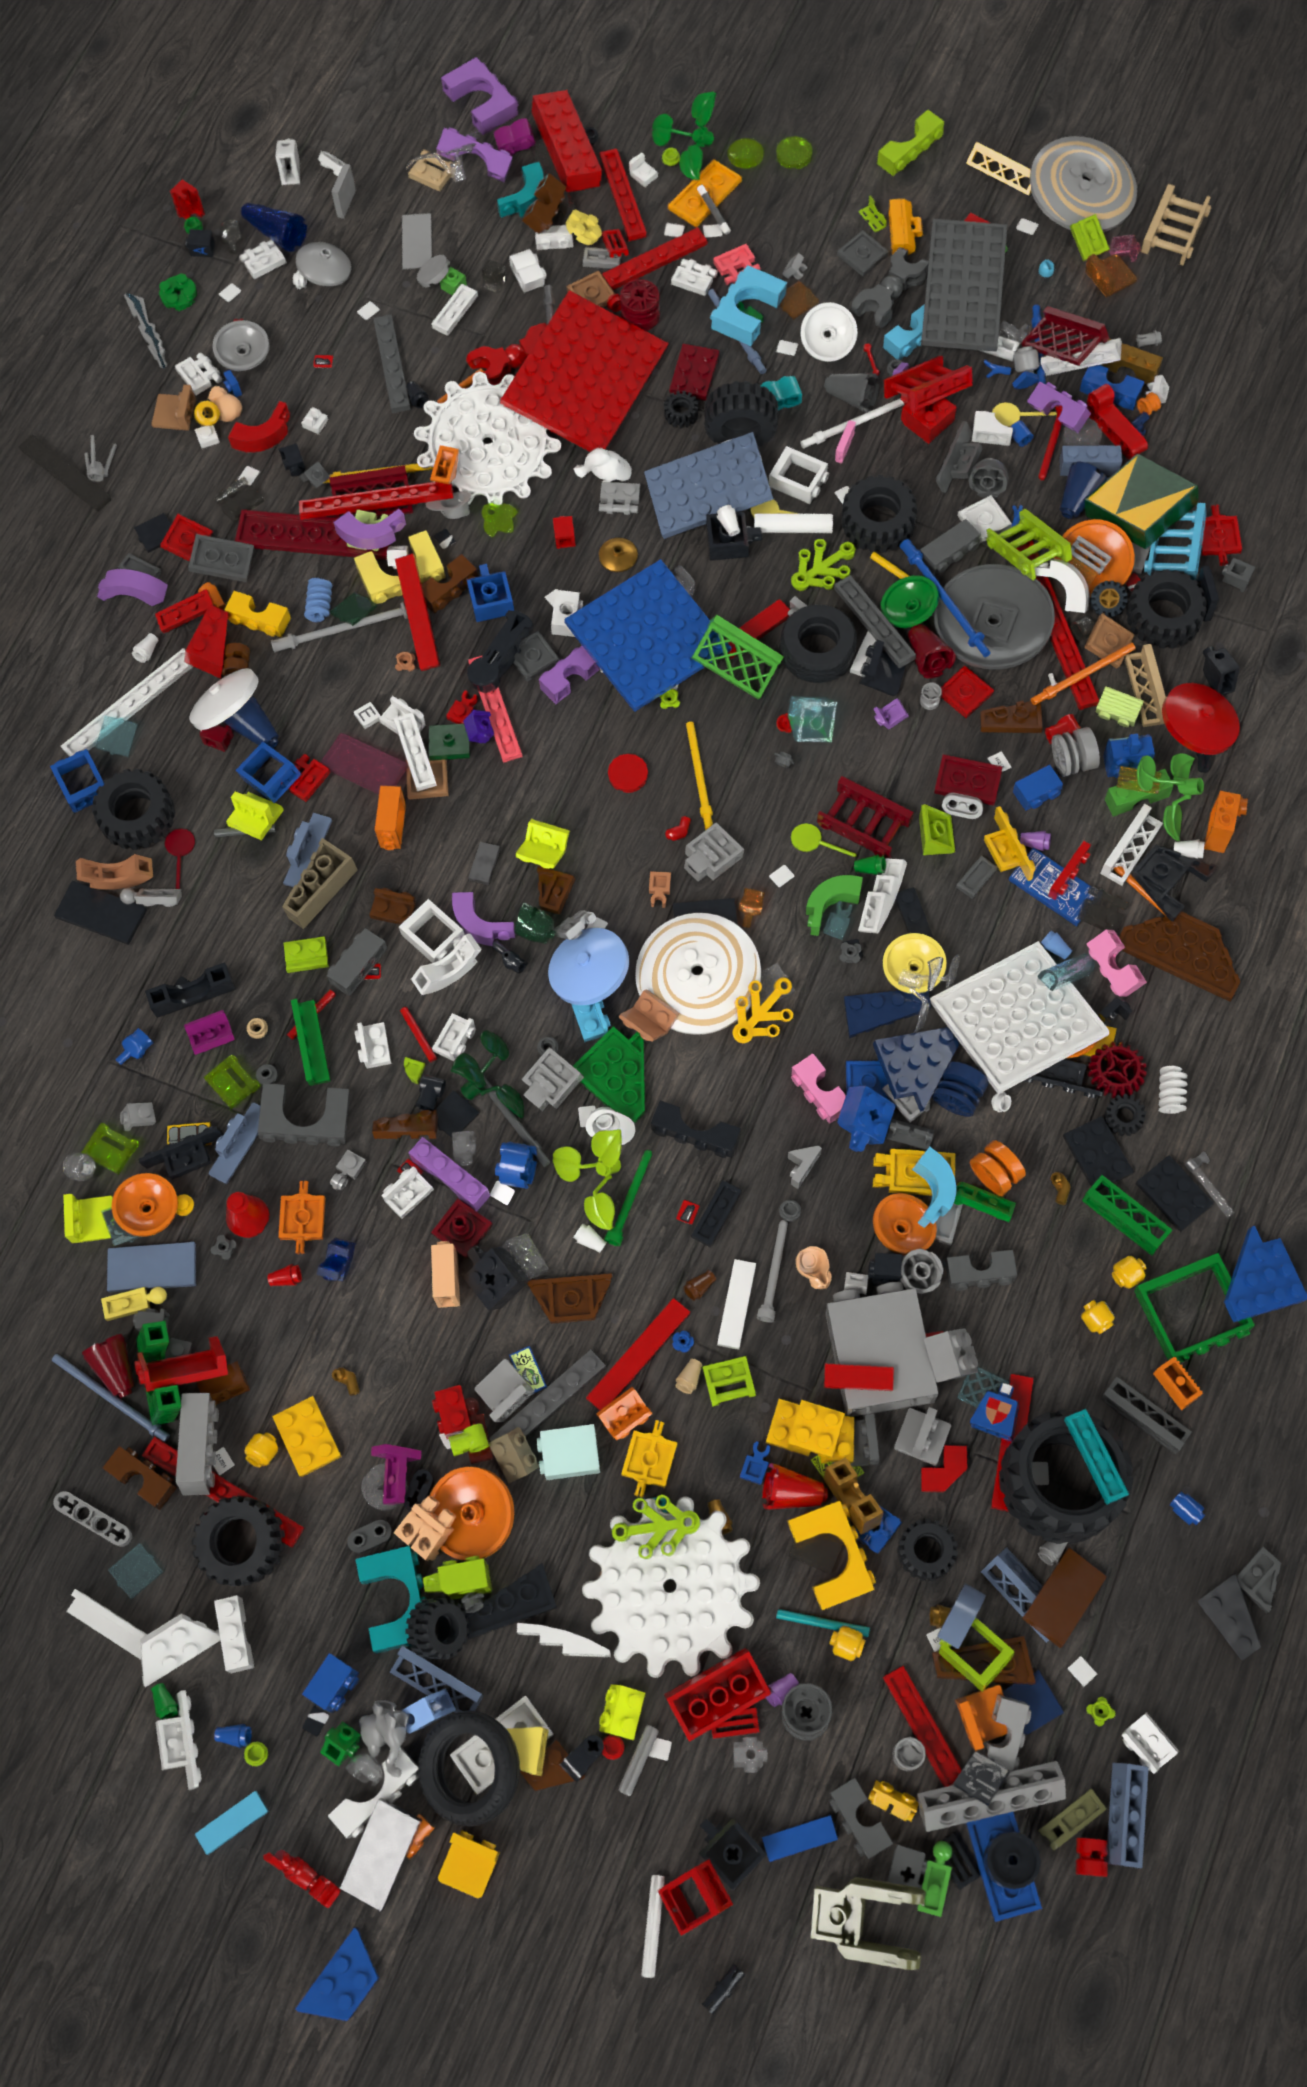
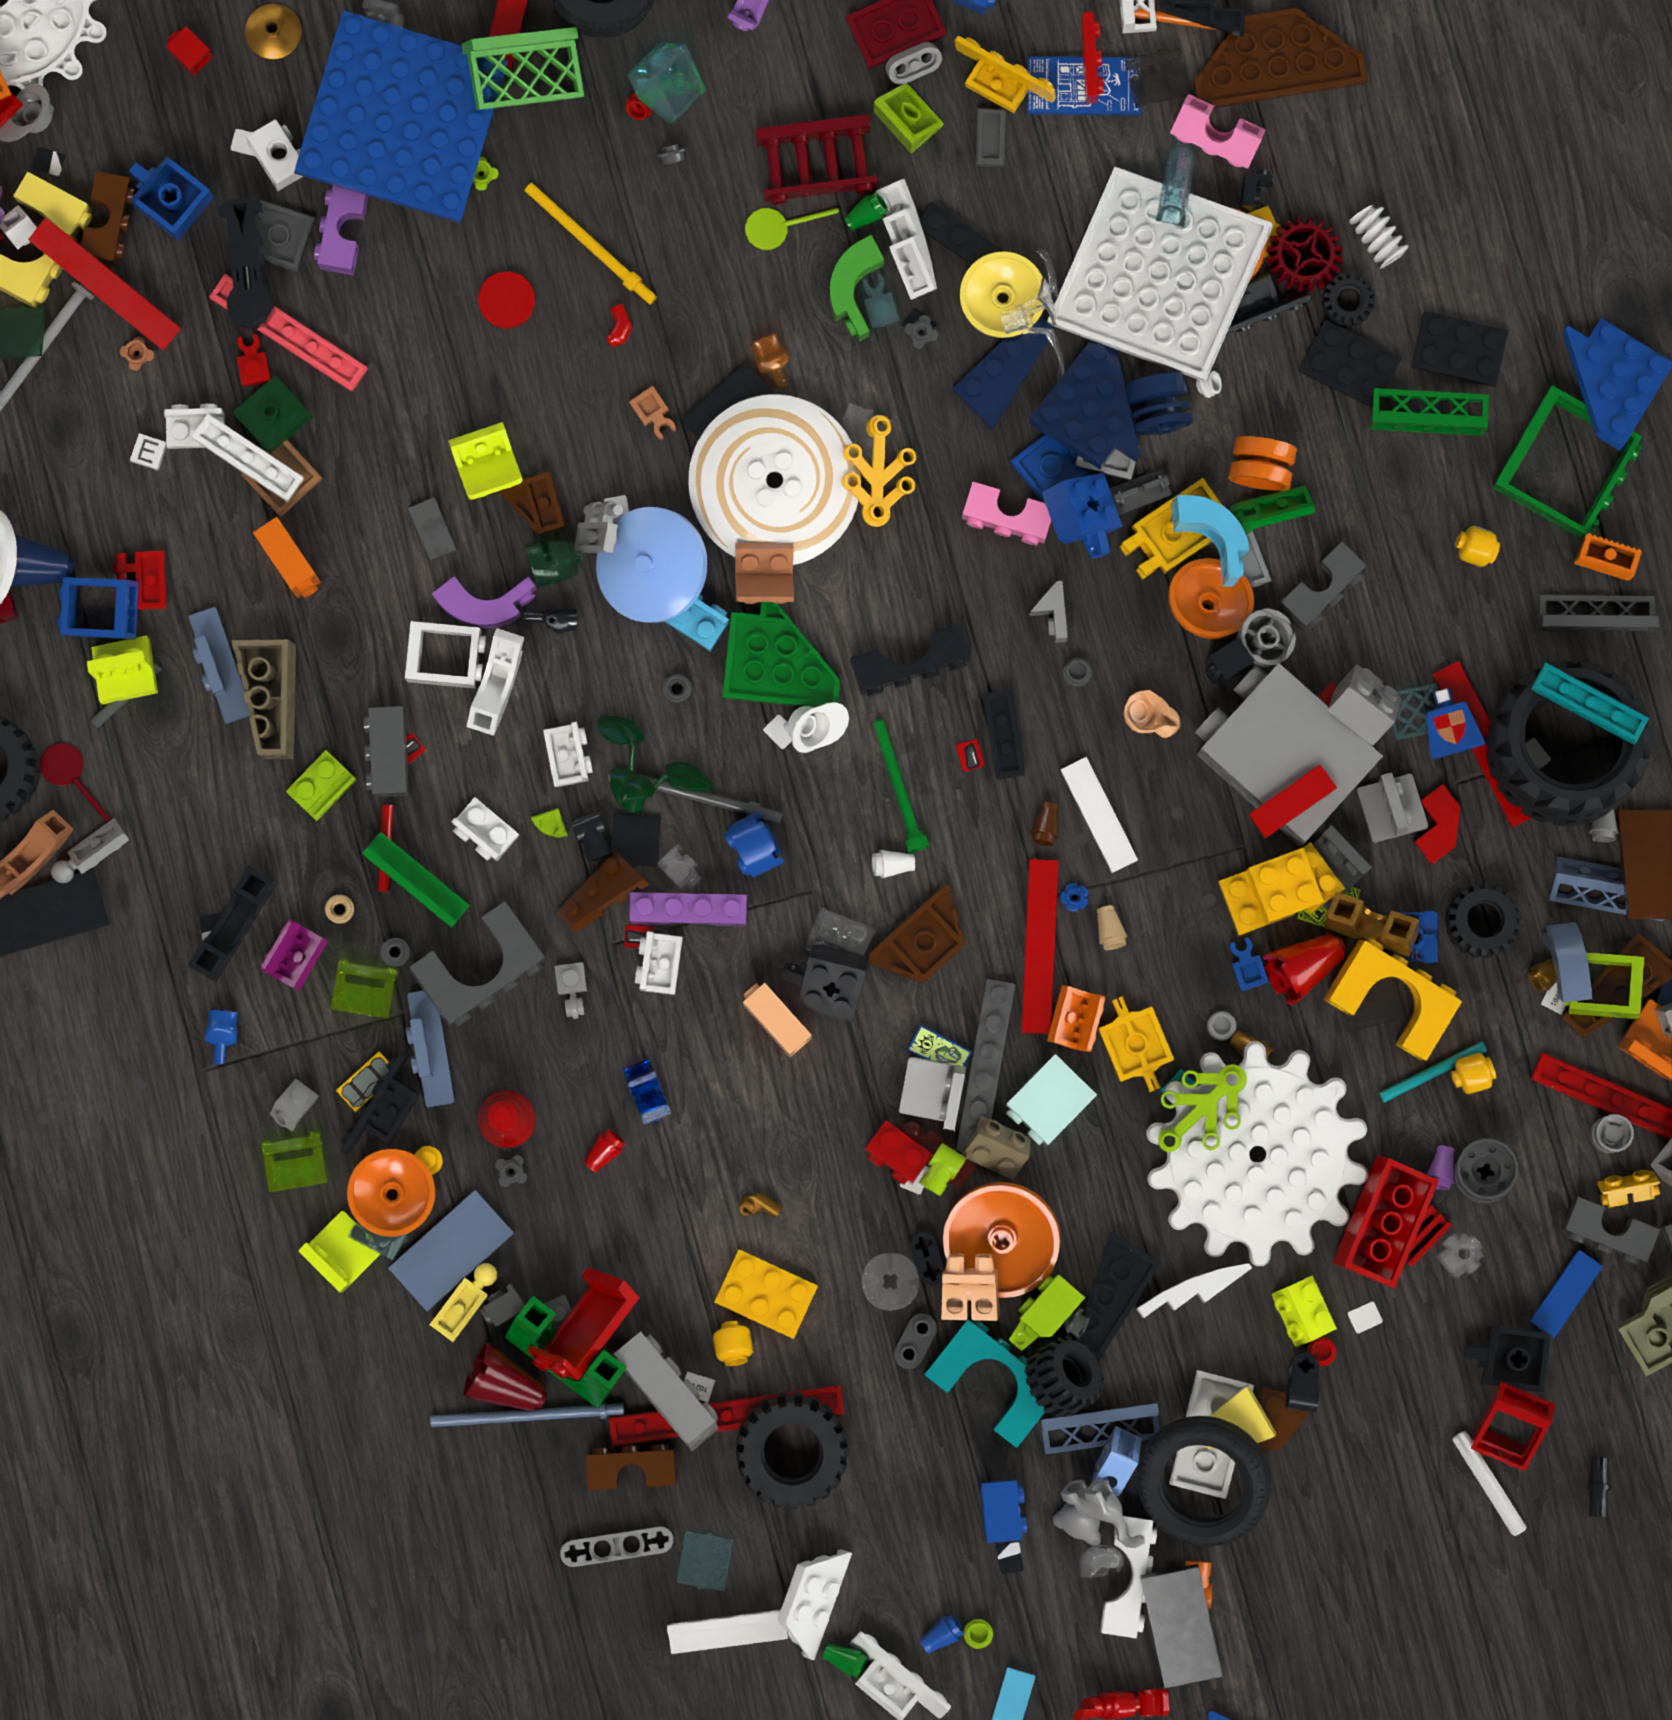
camera: 45 degrees left, 15 degrees up
clear head [63,1152,96,1181] -> none
reddish brown hinge [196,1361,250,1405] -> none
white arch [214,1595,254,1673] -> none
orange plate [278,1181,326,1254] -> none
clear pink tile [320,733,408,794] -> none
green brick [320,1721,361,1766] -> none
reddish brown bracket [369,888,417,925] -> none
magenta bracket [371,1444,421,1505] -> none
red bar [400,1007,437,1062] -> none
dark red plate [431,1199,493,1259] -> none
yellow bracket [438,1830,500,1898] -> none
dark purple brick [463,710,494,743] -> none
clear neon green plate [481,503,518,537] -> none
white sticker [490,1181,515,1205] -> none
light grey piece [522,1047,584,1112] -> none
lime plant [553,1129,622,1230] -> none
light grey axle [619,1725,659,1796] -> none
light grey piece [684,823,744,882] -> none
lime plate [703,1356,756,1407] -> none
light grey piece [757,1220,788,1322] -> none
white sticker [769,865,794,887] -> none
white plate [844,1272,868,1294] -> none
medium lavender cone [1020,831,1051,851] -> none
medium blue cone [1041,930,1073,960] -> none
pearl gold arm [1051,1172,1071,1205] -> none
yellow head [1112,1256,1146,1289] -> none
clear piece [1185,1151,1234,1218] -> none
none -> light grey tile [1207,1011,1237,1041]

